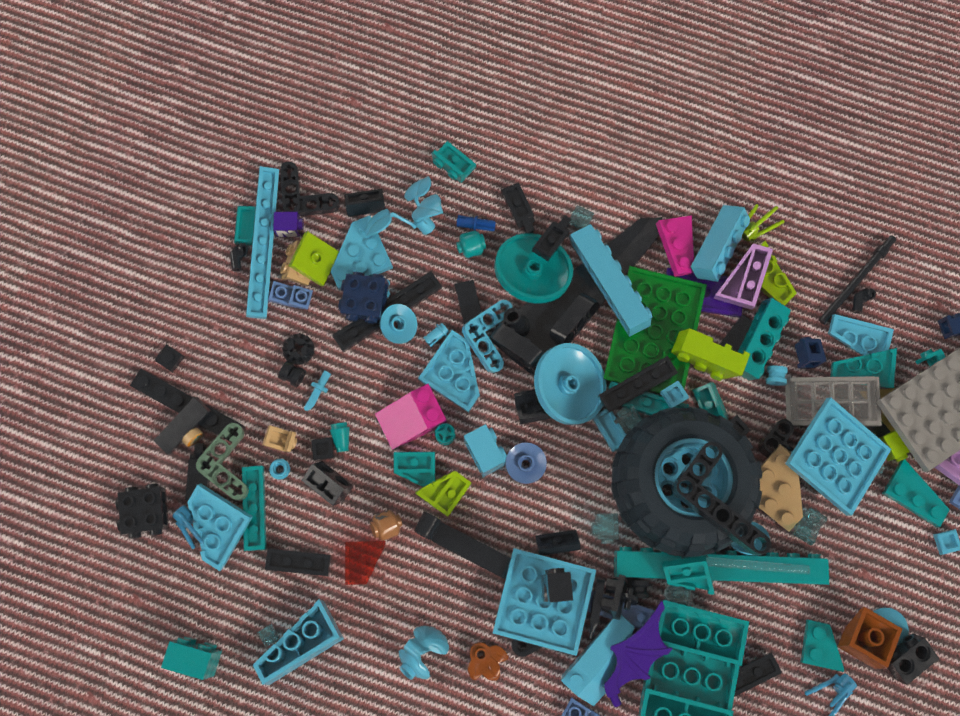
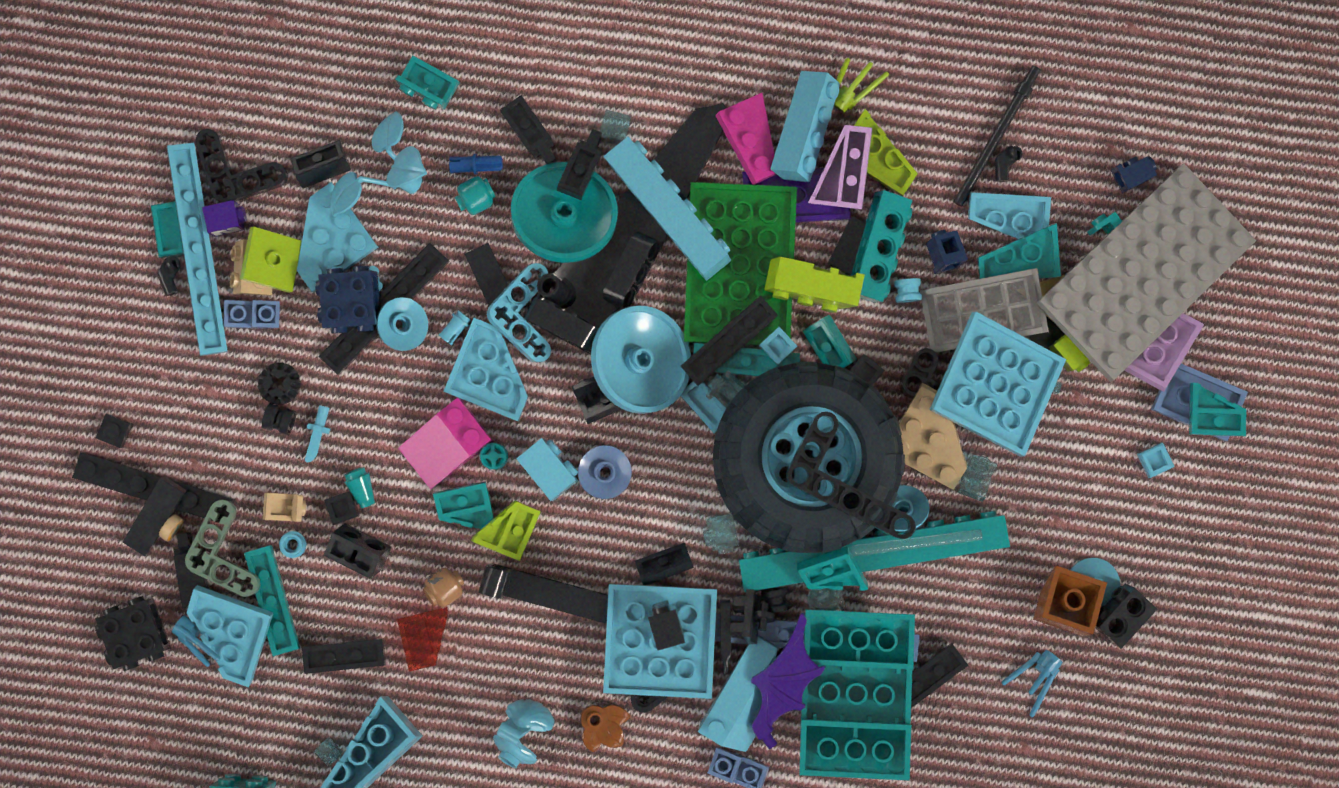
camera: 10 degrees left, 10 degrees up
teal wing [800,620,844,672] -> none
teal wing [882,459,950,527] -> none

